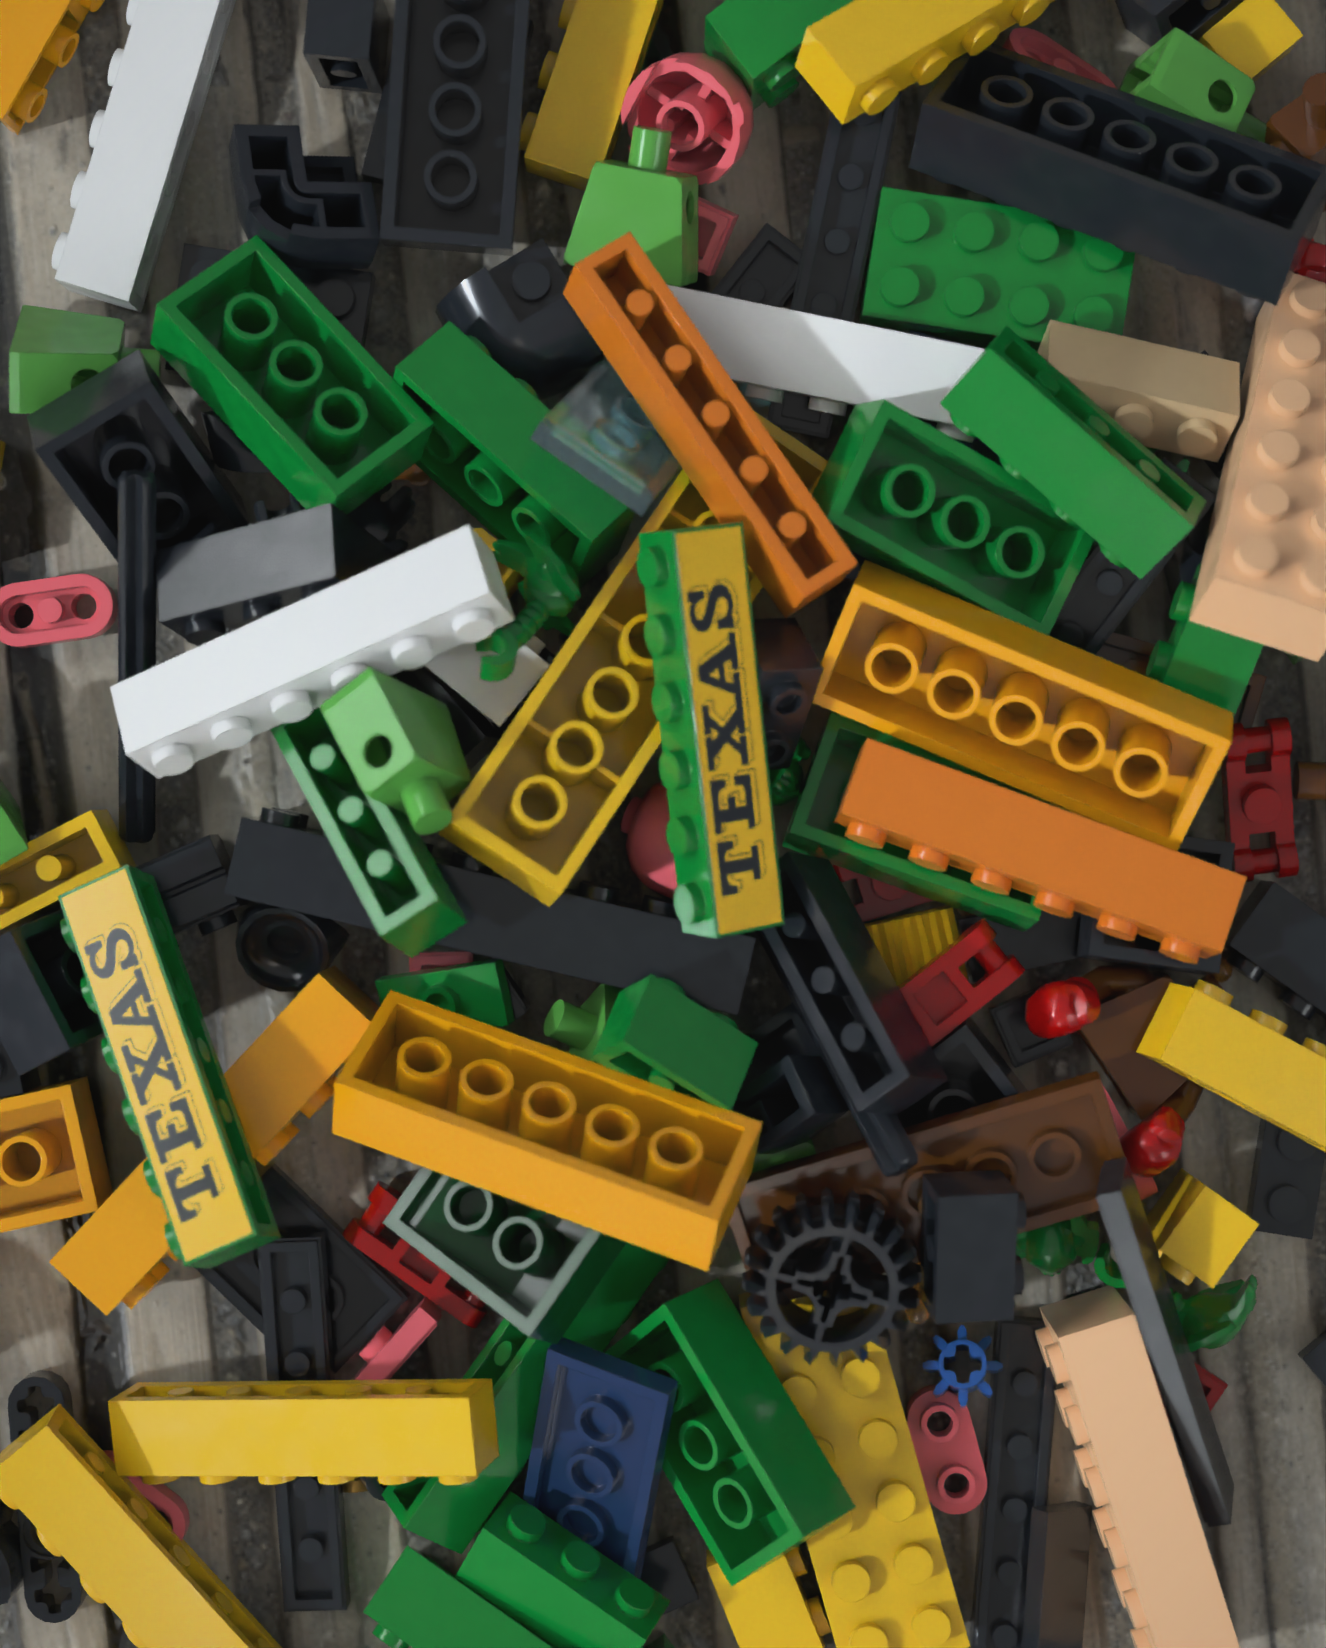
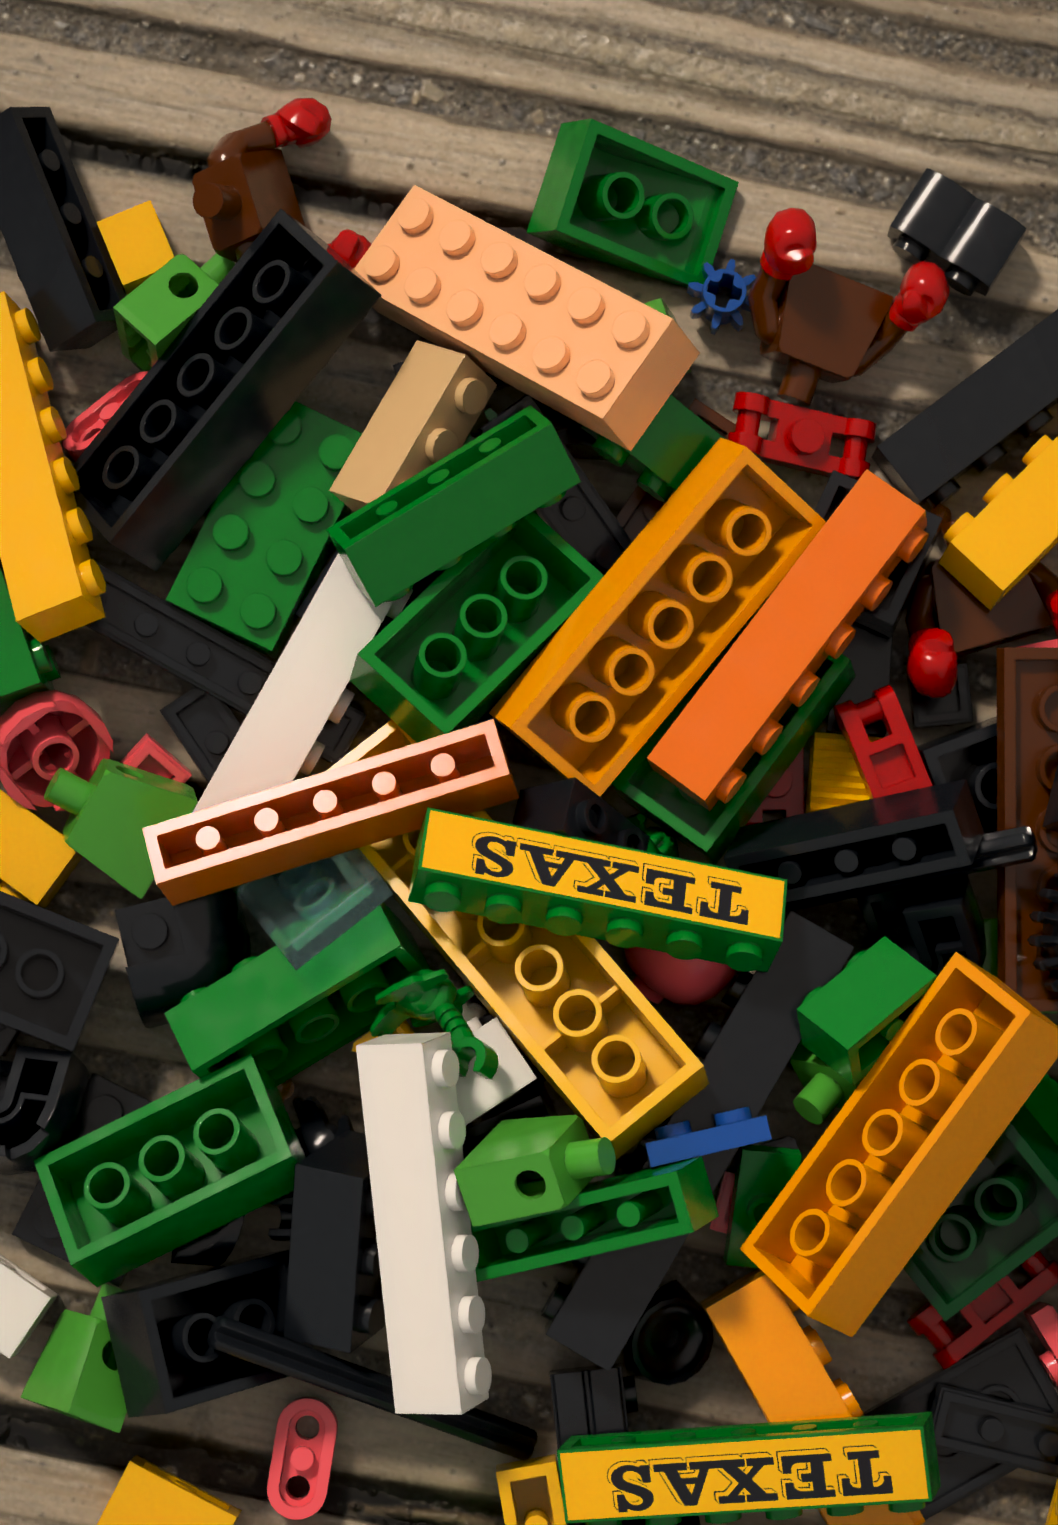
camera: 75 degrees left, 5 degrees down
none -> blue plate [643,1106,772,1168]

